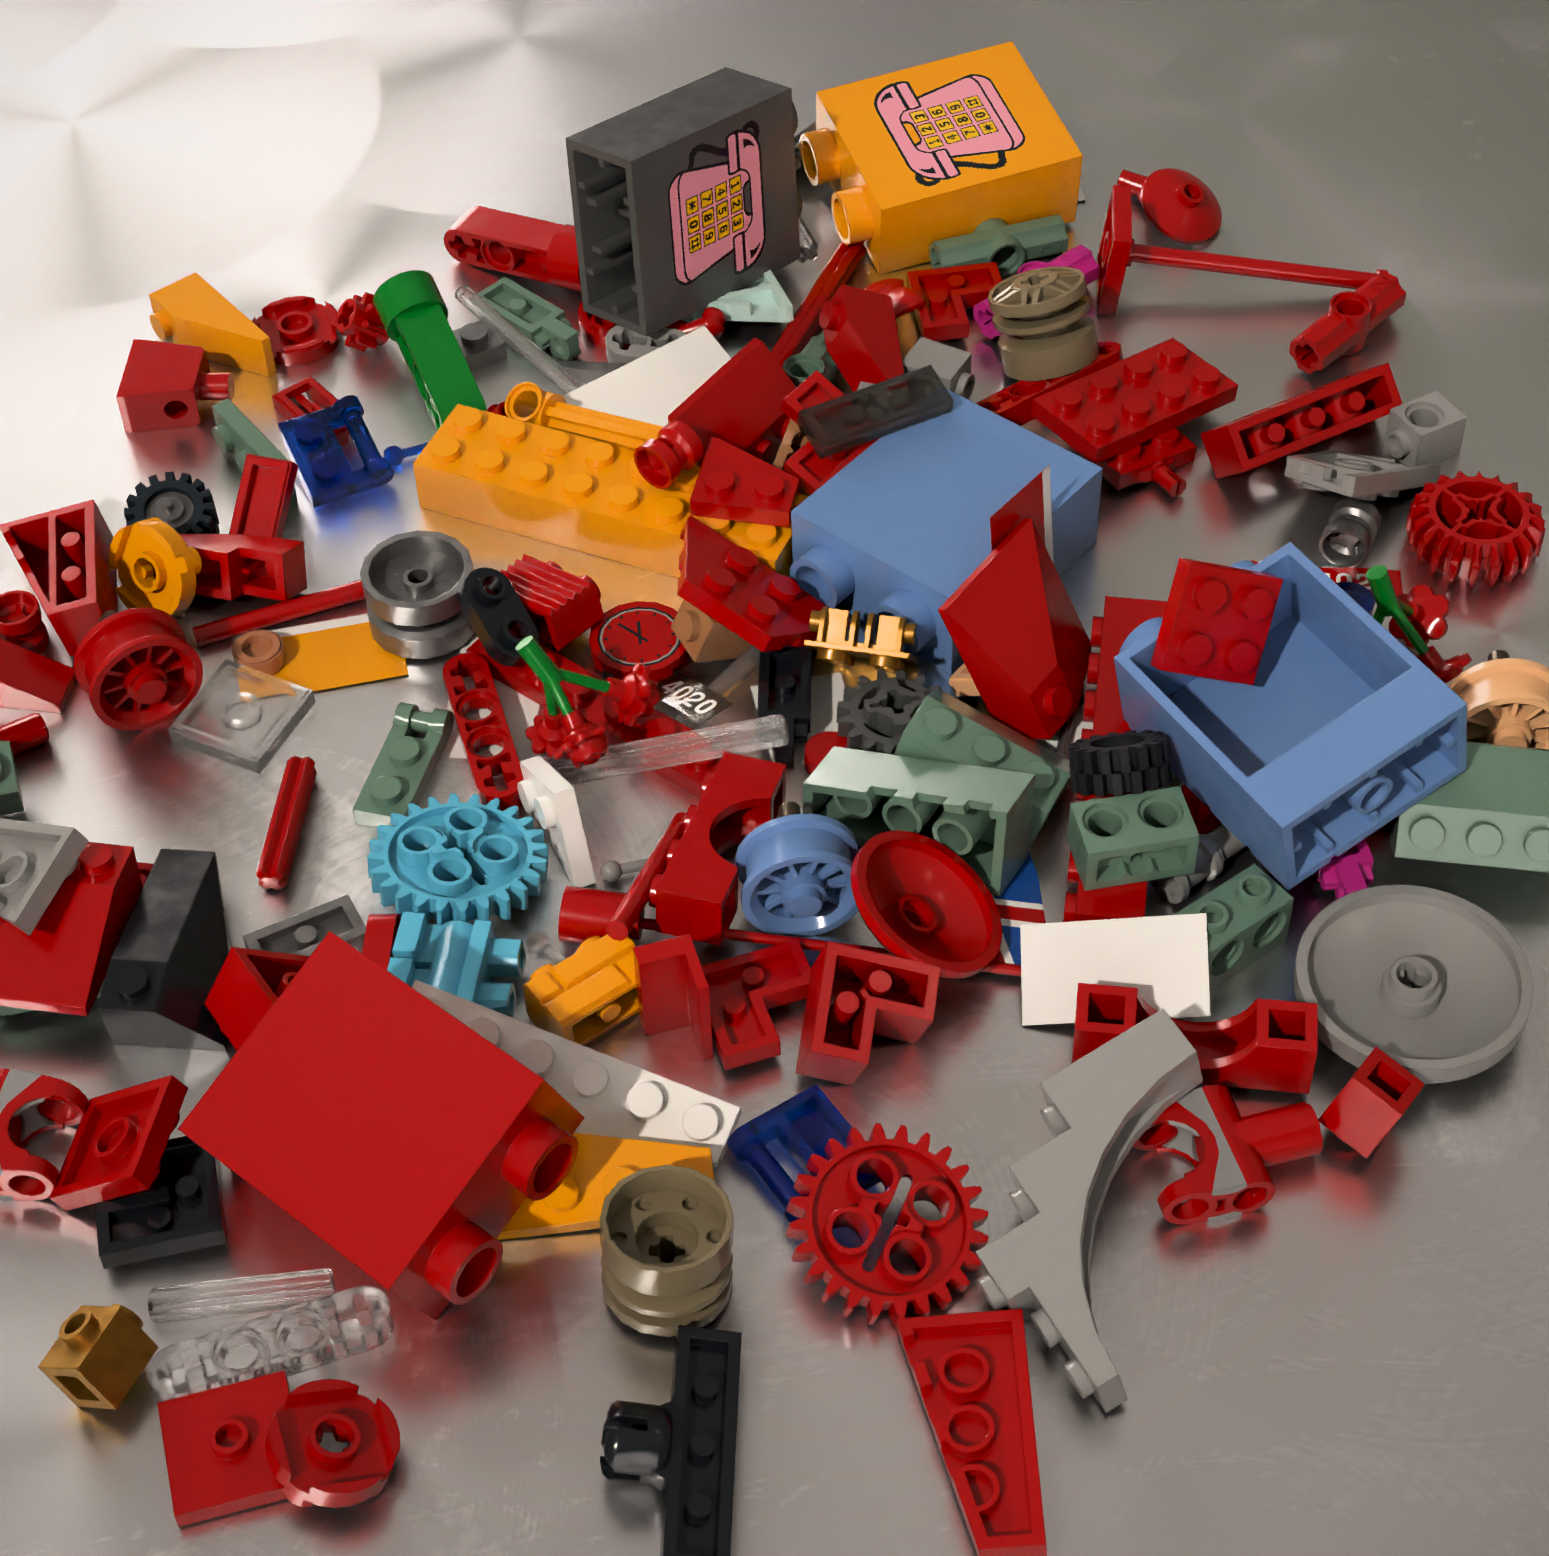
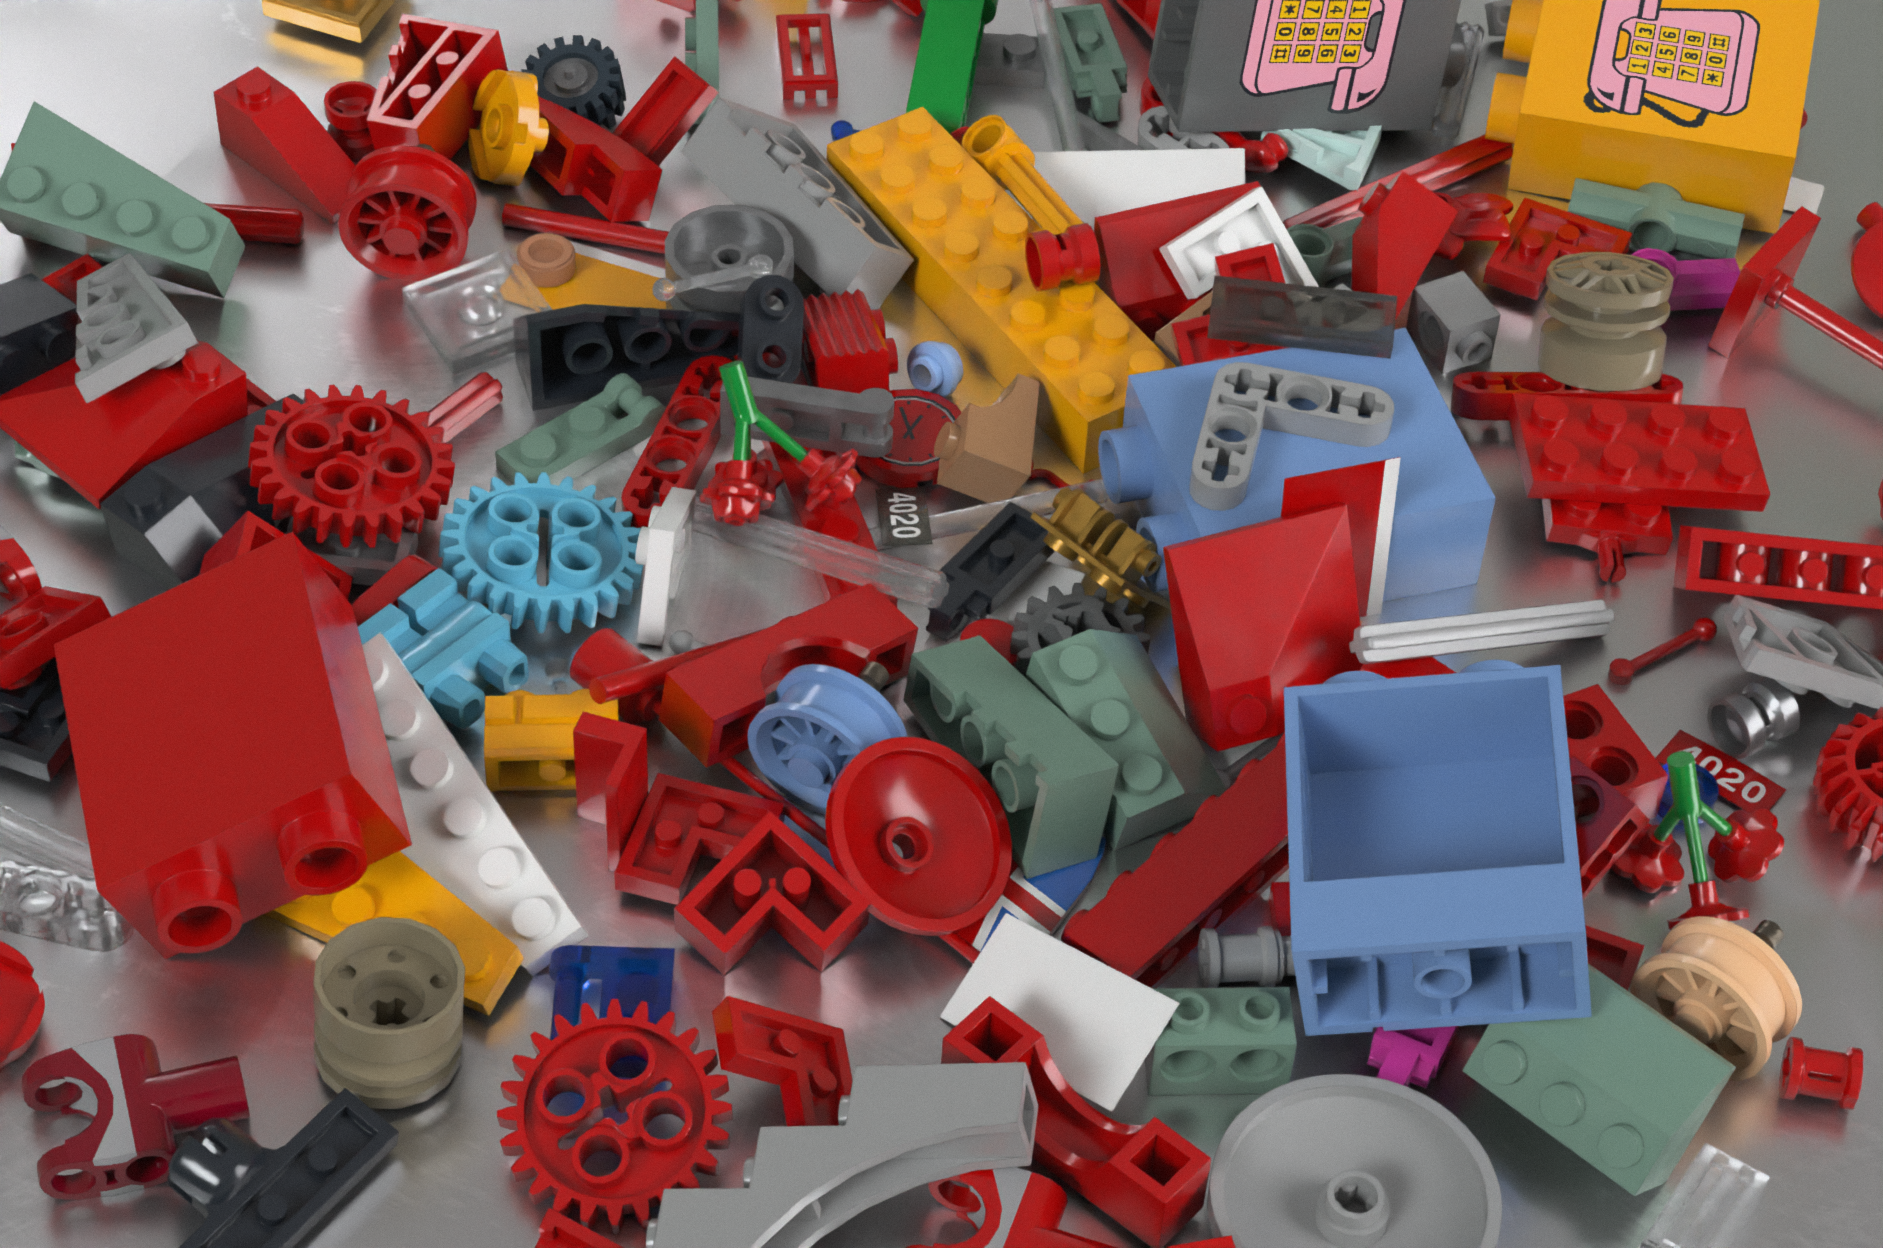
camera: 30 degrees right, 0 degrees up
clear blue plate [278,395,394,508] -> none
red wing [677,515,851,653] -> none
red wing [690,437,800,528] -> none
sand green brick [1067,786,1200,891] -> none
black tyre [1068,730,1173,797] -> none
red plate [1150,557,1283,685] -> none
none -> dark red connector [21,1034,250,1200]
none -> red gear [248,385,455,548]
none -> black wedge [513,304,740,411]
none -> clear hinge [652,254,773,301]
none -> light grey wedge [681,97,914,310]
none -> red plate [712,996,853,1126]
none -> flat silver plate [720,377,894,457]
none -> light blue plate [907,341,963,398]
none -> white plate [1159,187,1320,306]
none -> light grey beam [1189,362,1394,511]
none -> light grey axle [1349,599,1615,664]
none -> red hinge [1608,617,1717,685]

